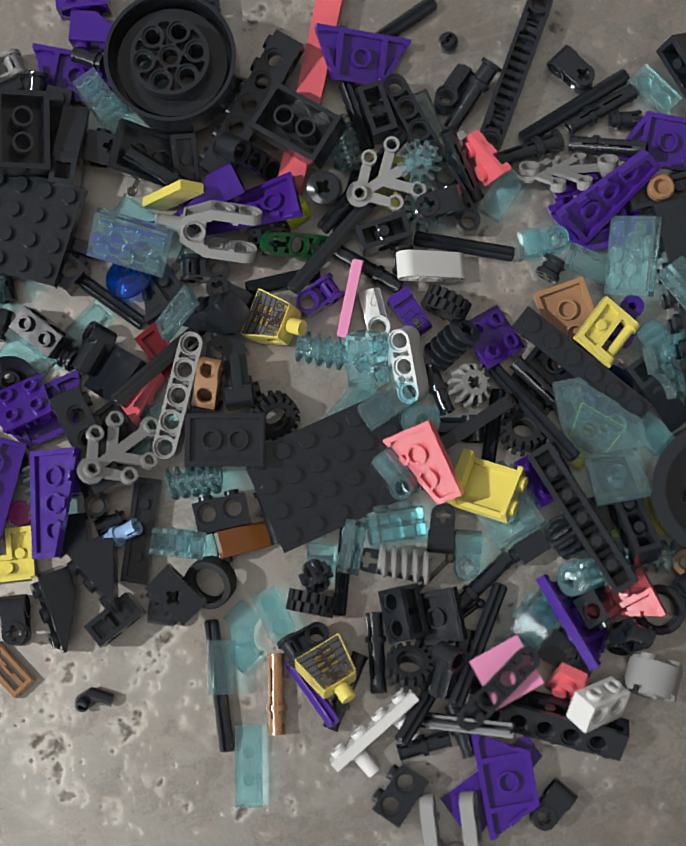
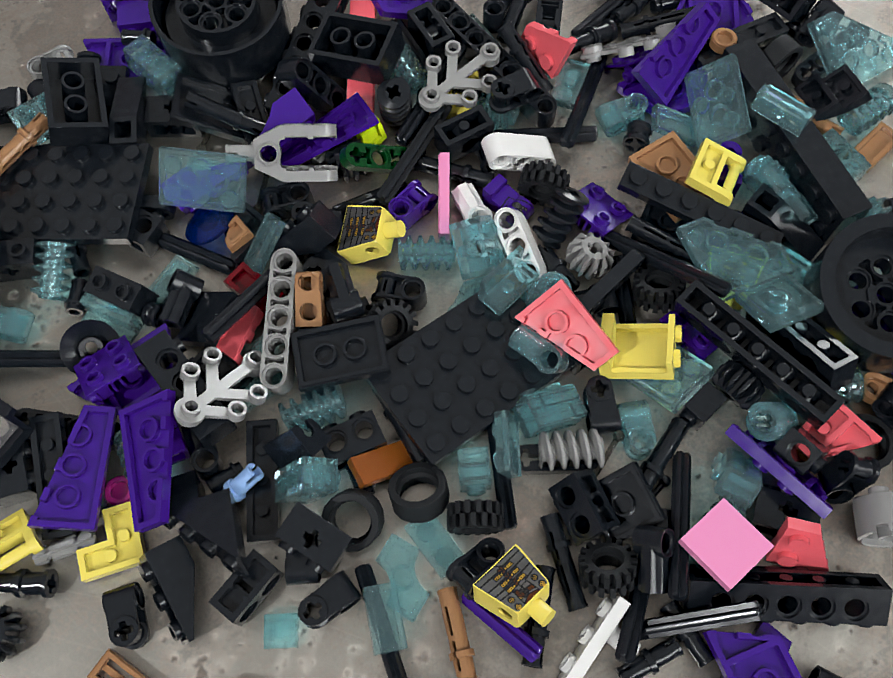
camera: 15 degrees left, 15 degrees down
light yellow tile [142,179,204,211] -> none
black gear [298,559,334,593] -> none
clear light blue gear [397,139,443,184] -> none
black beam [456,647,540,732] -> none
white brick [566,676,631,733] -> none
none -> medium nougat tile [225,215,255,253]
none -> black hinge [262,418,333,473]
none -> clear light blue tile [264,613,299,649]
none -> black piece [298,570,362,629]
none -> black piece [371,271,427,311]
none -> black tyre [388,462,450,523]
none -> black axle [560,55,608,149]

